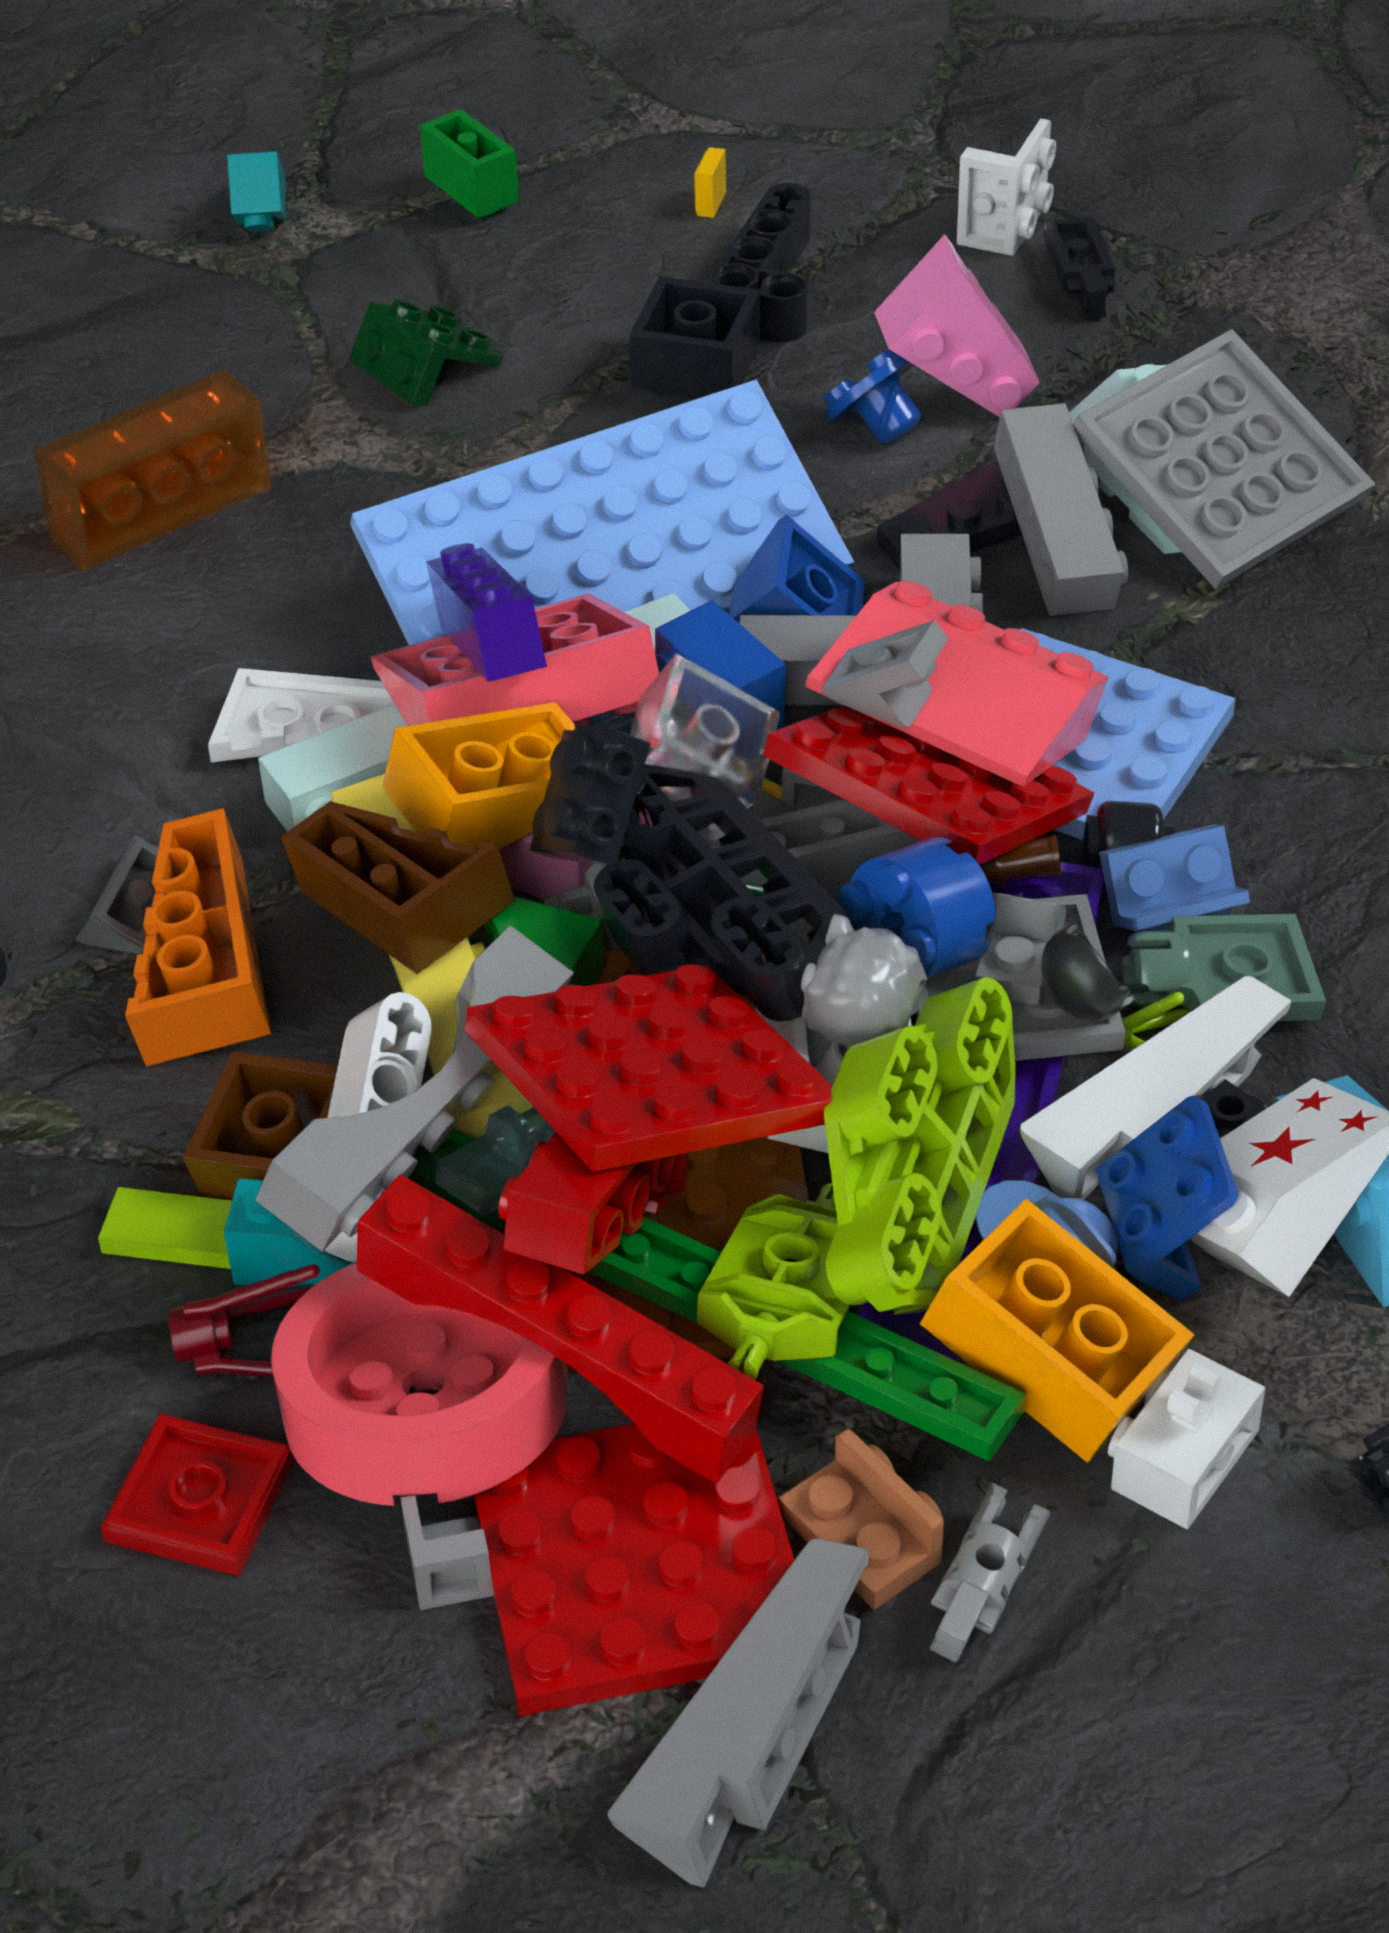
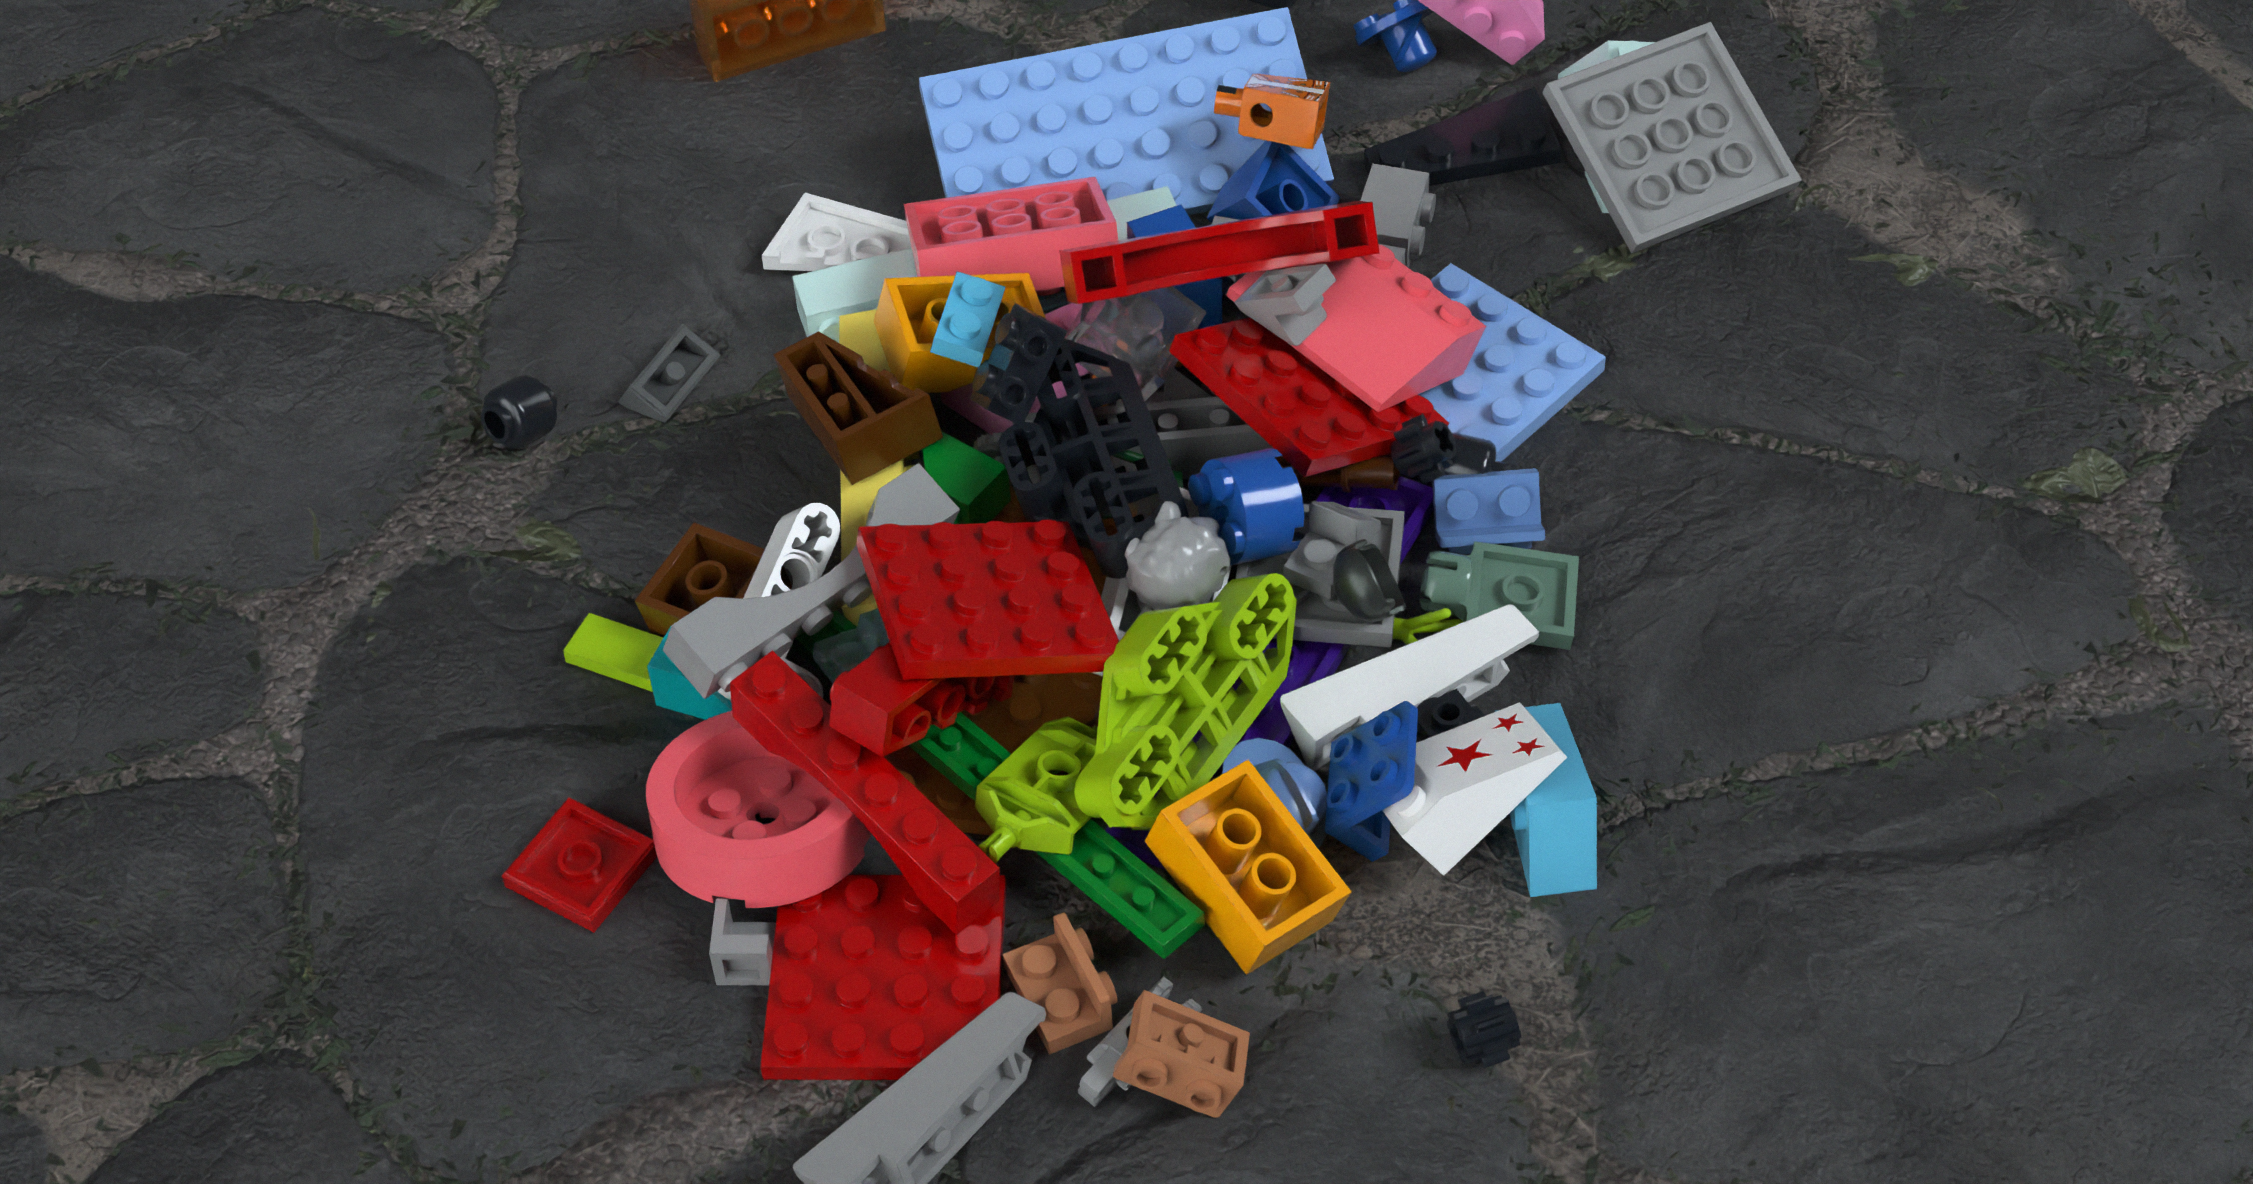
camera: 15 degrees right, 5 degrees up
orange wedge [125,808,271,1067] -> none
dark red plant [169,1264,321,1377] -> none
dark purple brick [426,543,547,682] -> none
light grey brick [994,403,1128,616] -> none
white brick [1108,1348,1265,1530] -> none
none -> medium azure plate [930,271,1005,368]
none -> red arch [1059,201,1380,304]
none -> nougat bracket [1113,990,1250,1118]
none -> orange torso [1214,74,1330,150]
none -> black gear [1391,414,1456,484]

